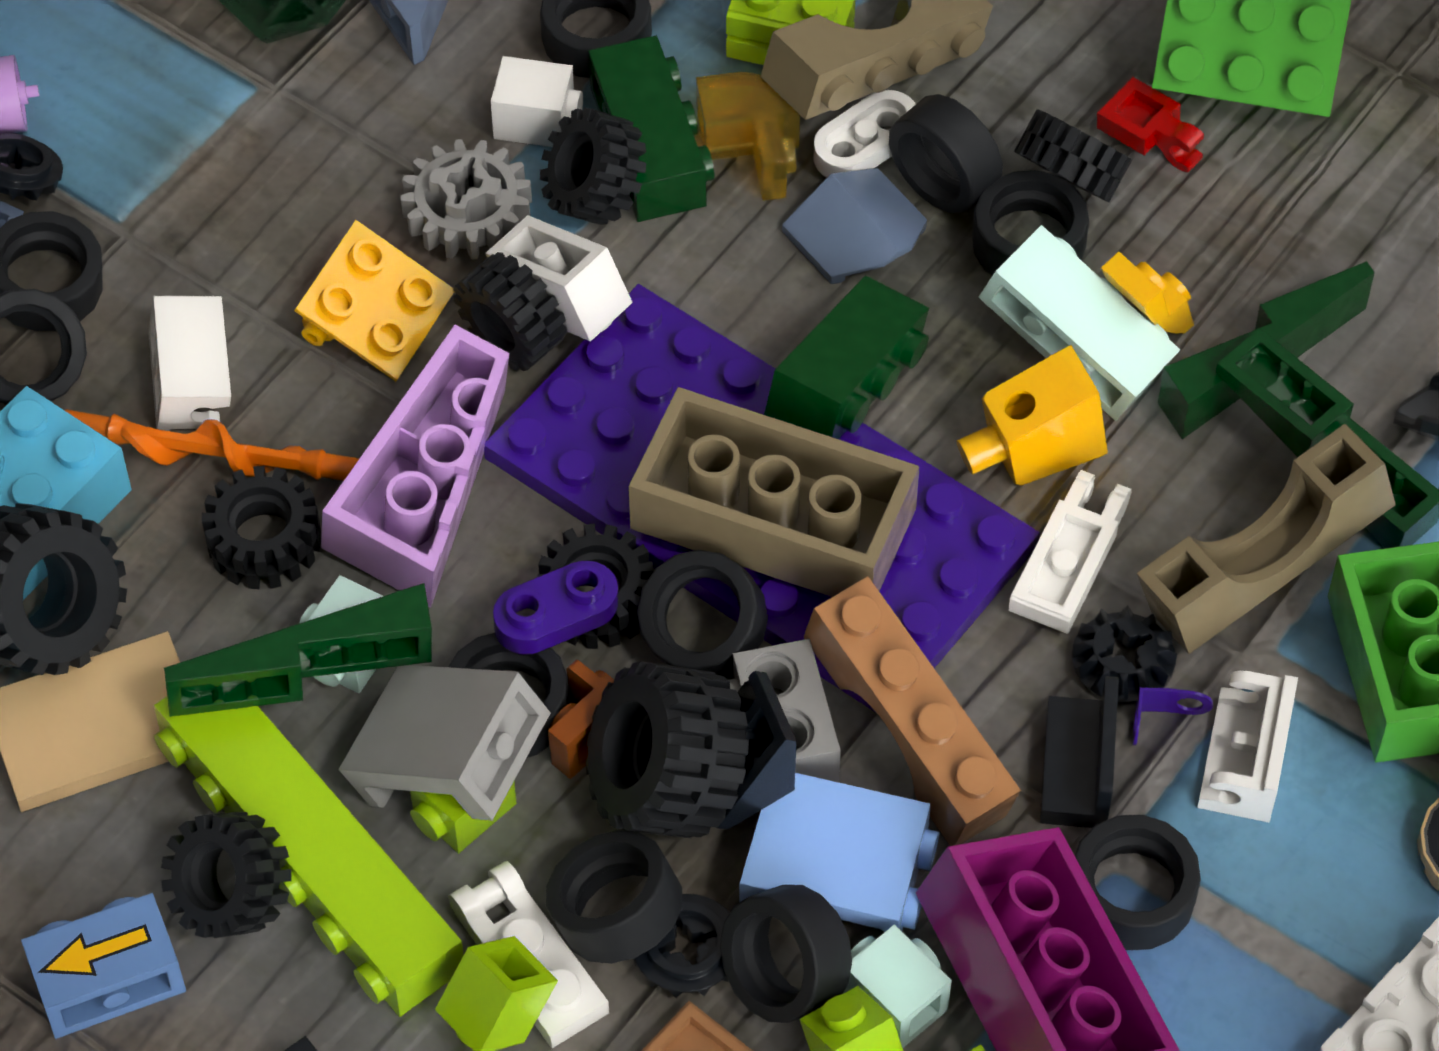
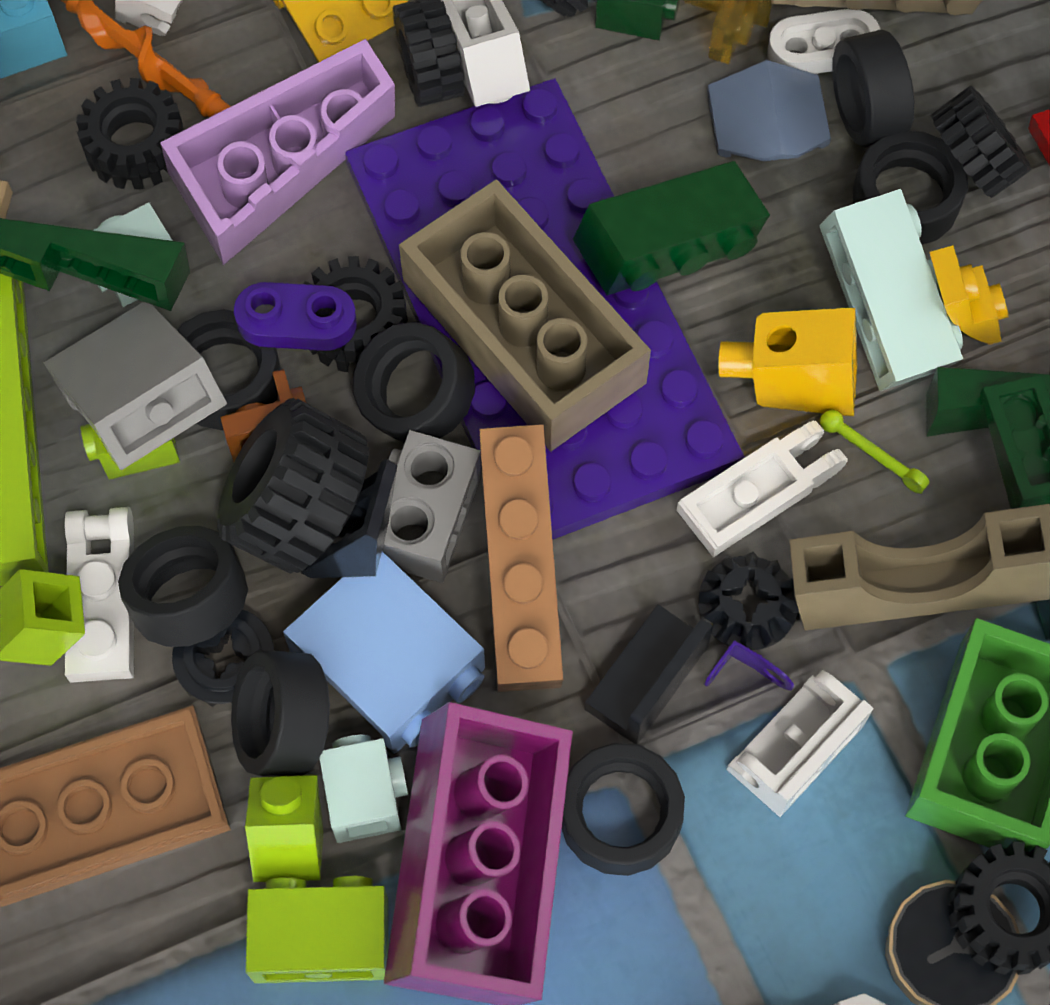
camera: 30 degrees right, 10 degrees up
none -> lime hinge [820,409,930,494]

